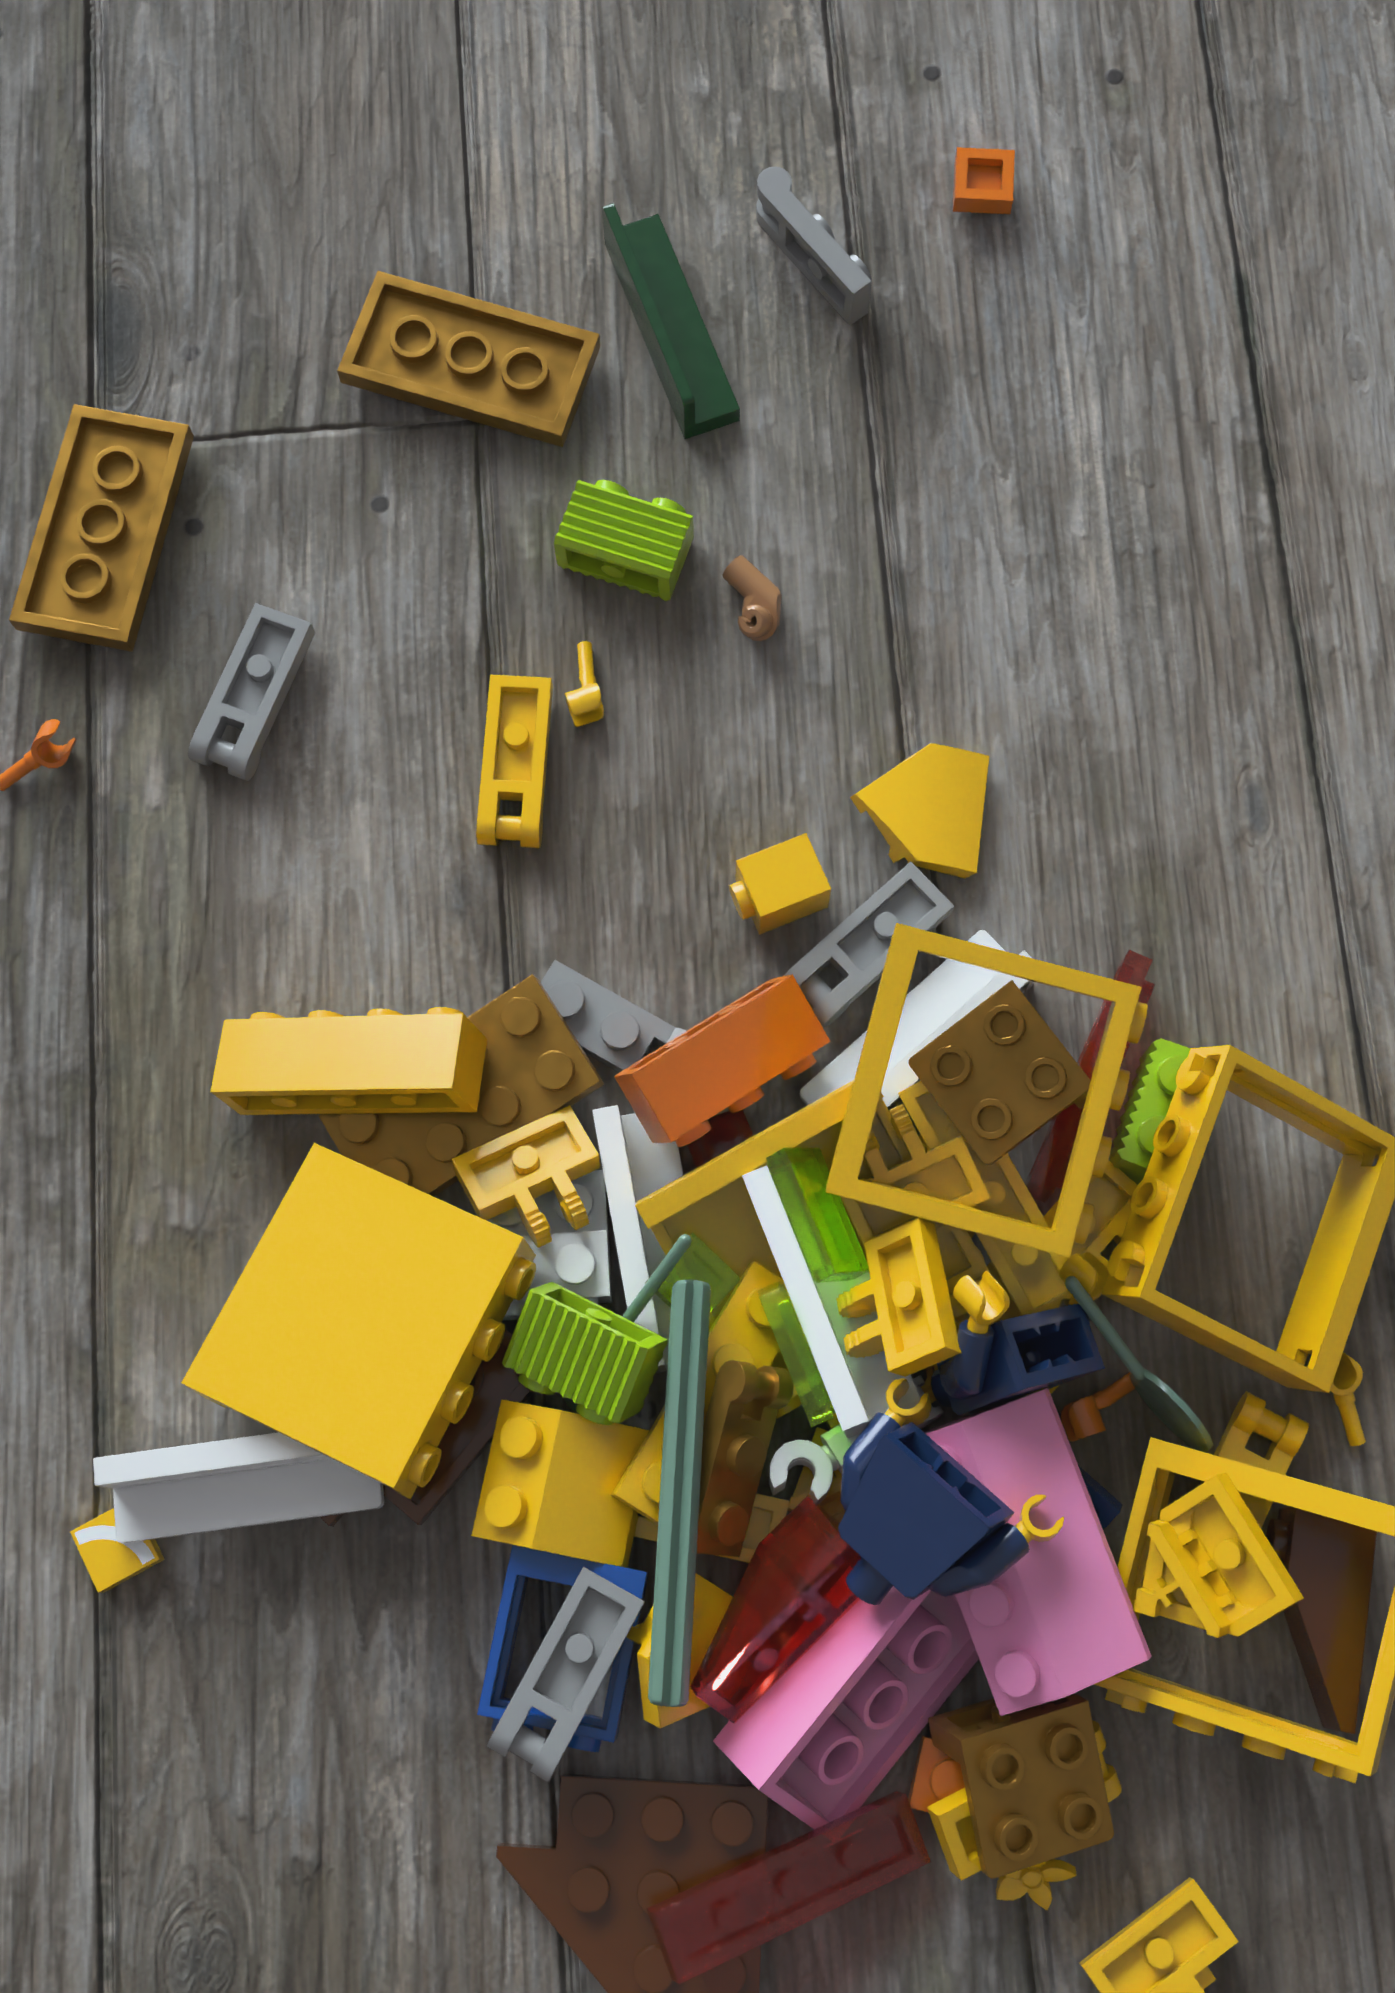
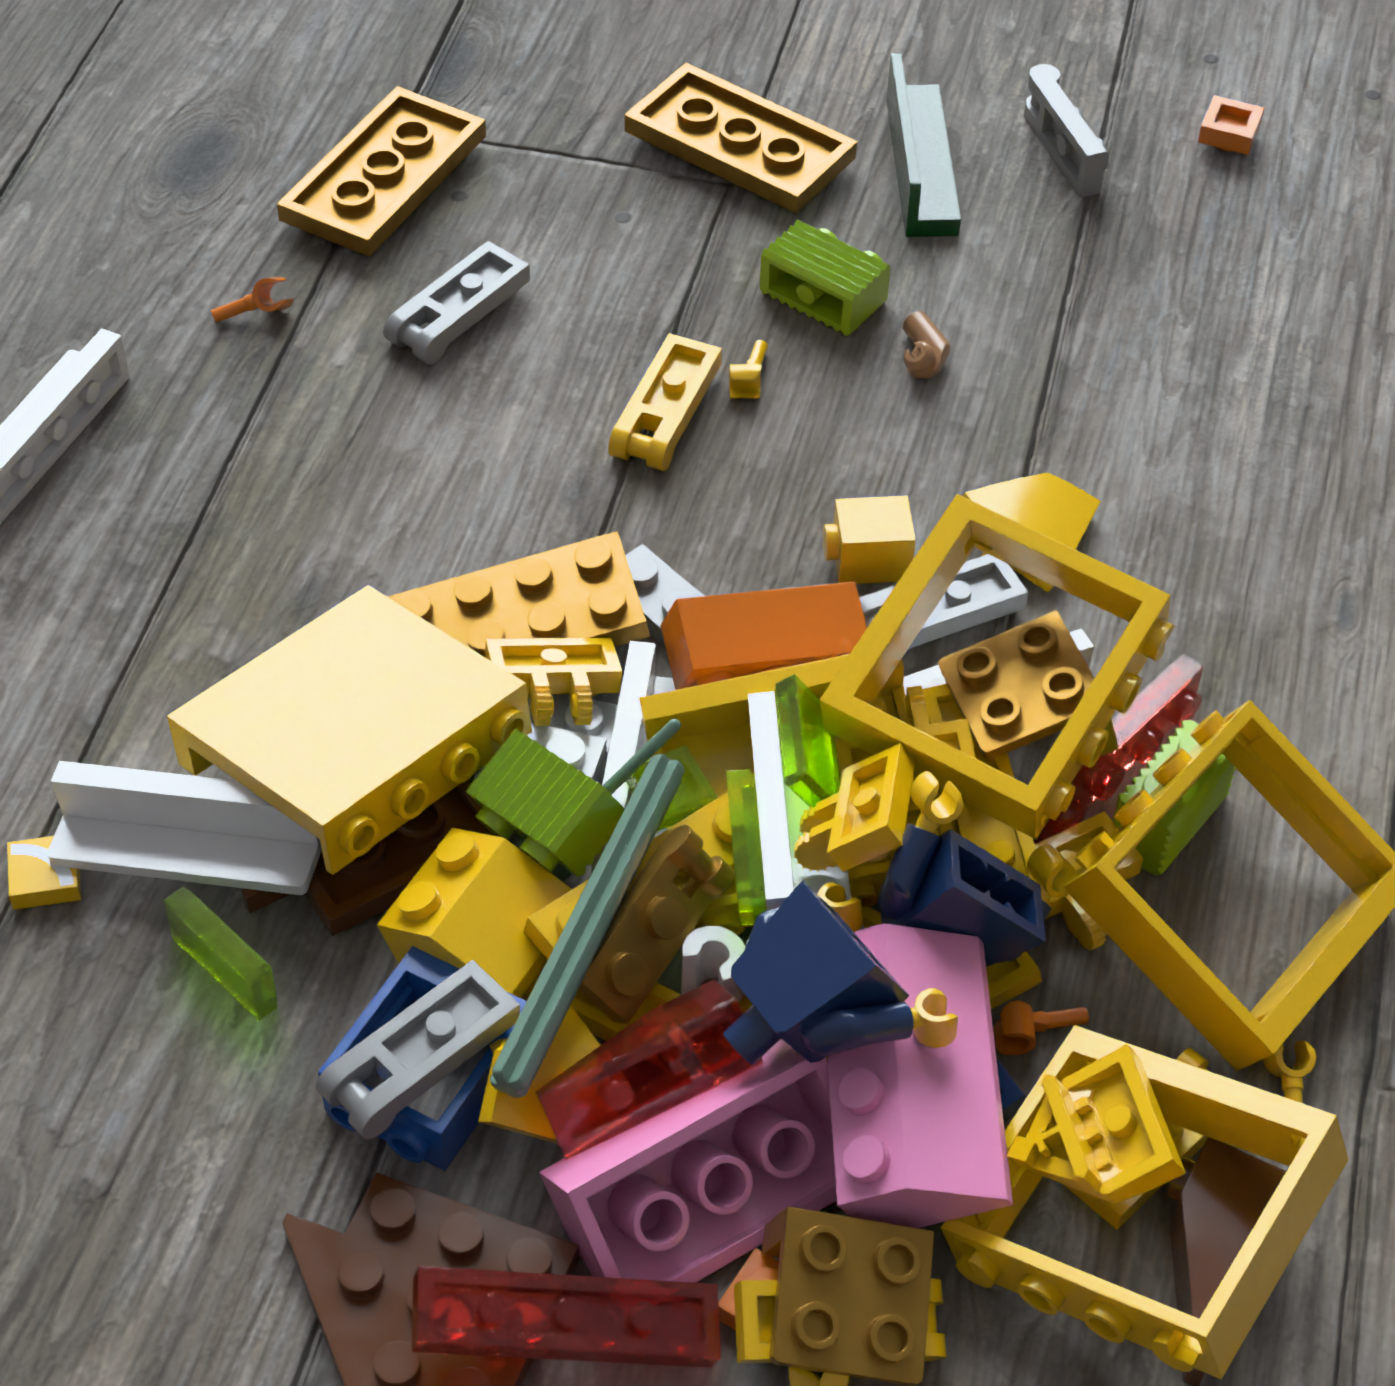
camera: 15 degrees right, 25 degrees down
yellow brick [210,1007,487,1115] -> none
sand green piece [1065,1276,1213,1453] -> none
none -> clear neon green tile [163,887,278,1021]

